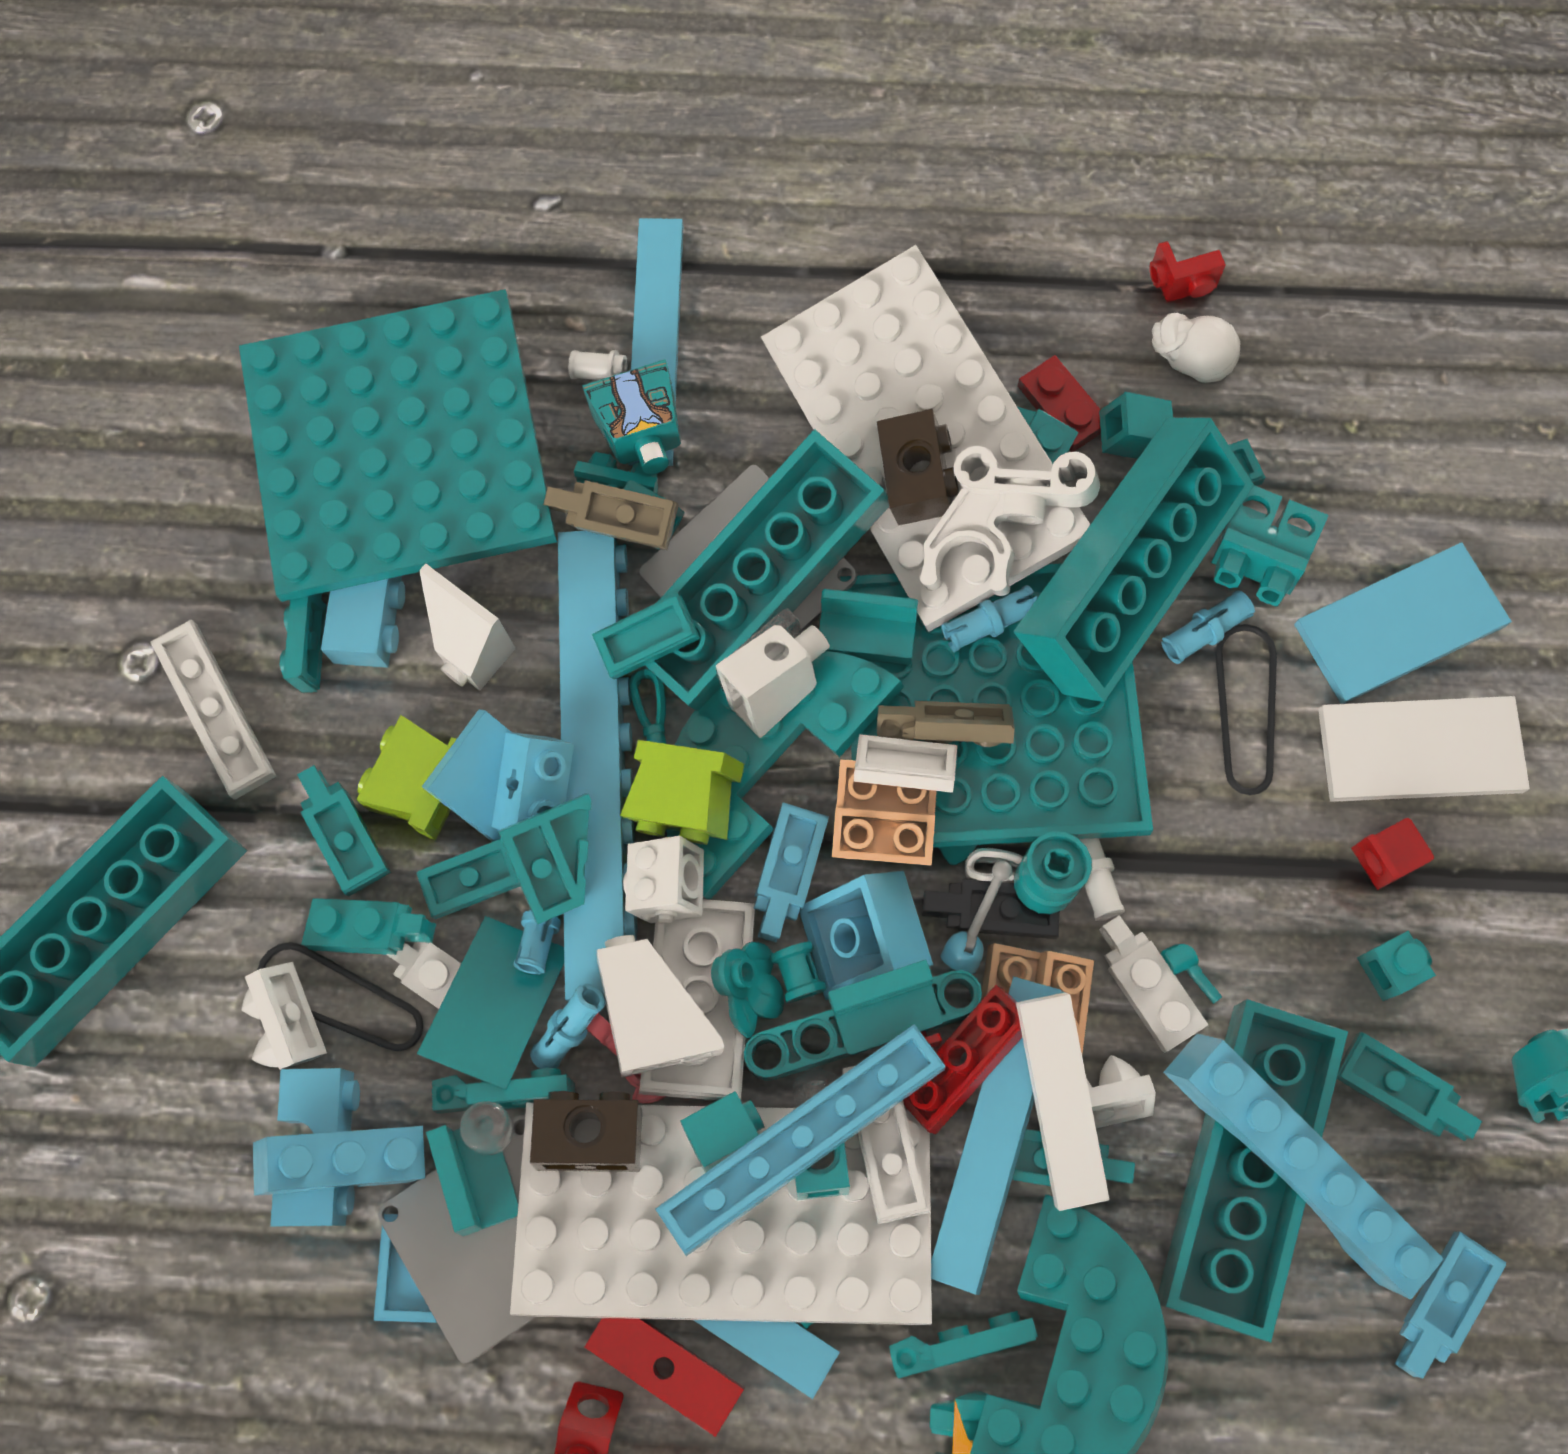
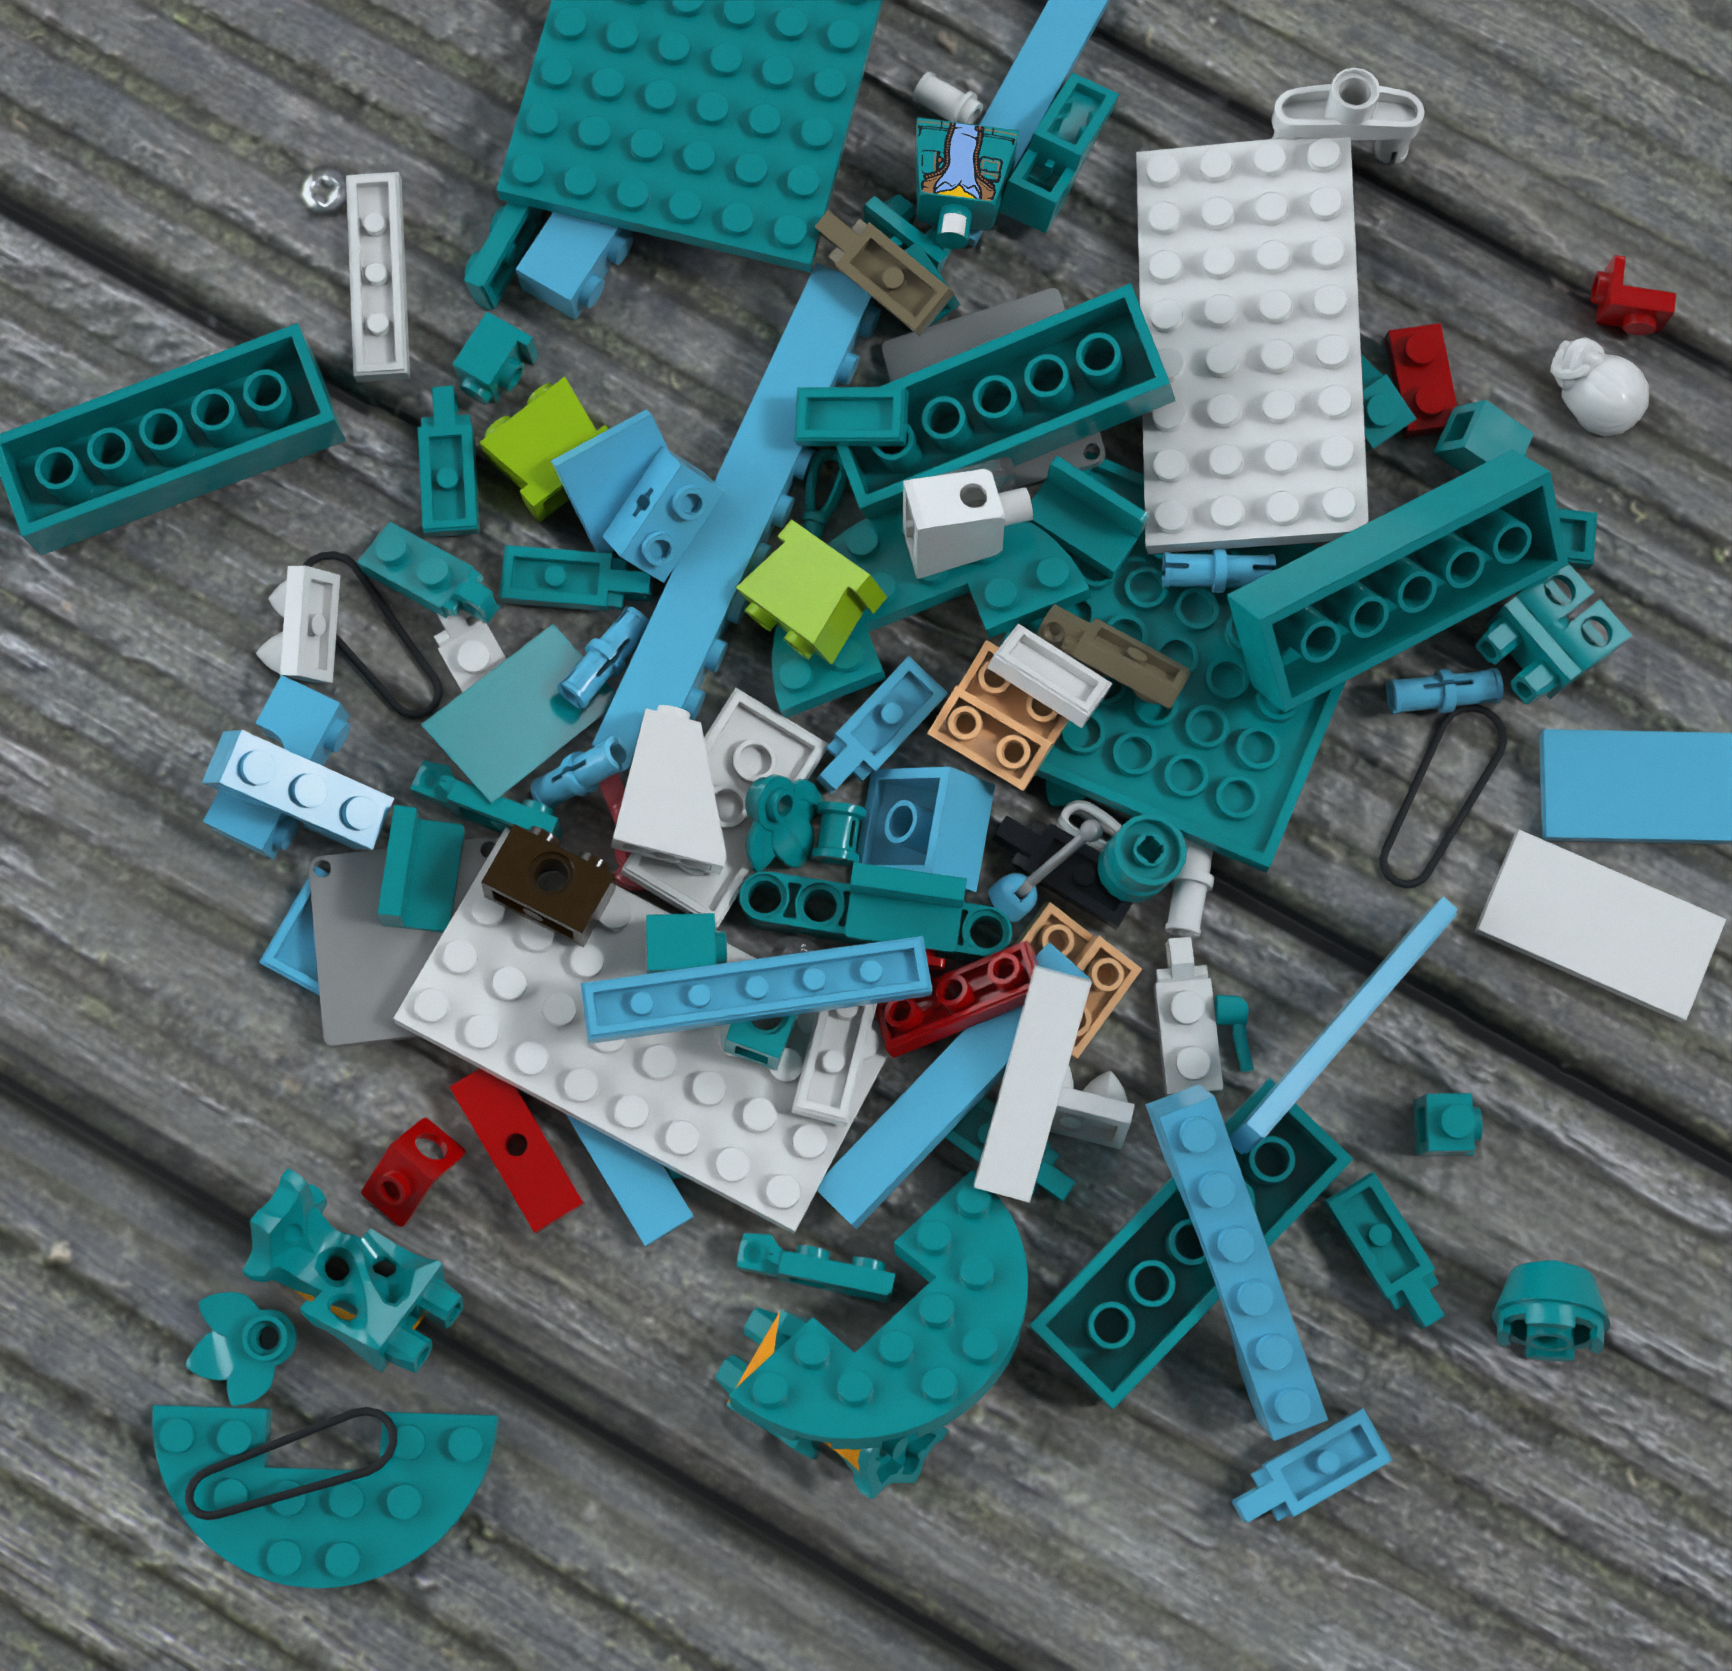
camera: 20 degrees right, 5 degrees up
white slope [419,564,516,691] -> none
clear piece [460,1101,514,1156] -> none
teal wing [497,793,591,924] -> none
white head [623,836,704,923] -> none
dark brown brick [877,409,959,526] -> none
white piece [920,446,1100,596] -> none
red bracket [1351,818,1434,890] -> none
none -> teal brick [452,311,539,405]
none -> teal slope [999,72,1120,234]
none -> medium azure tile [1229,896,1458,1155]
none -> white connector [1271,68,1425,164]

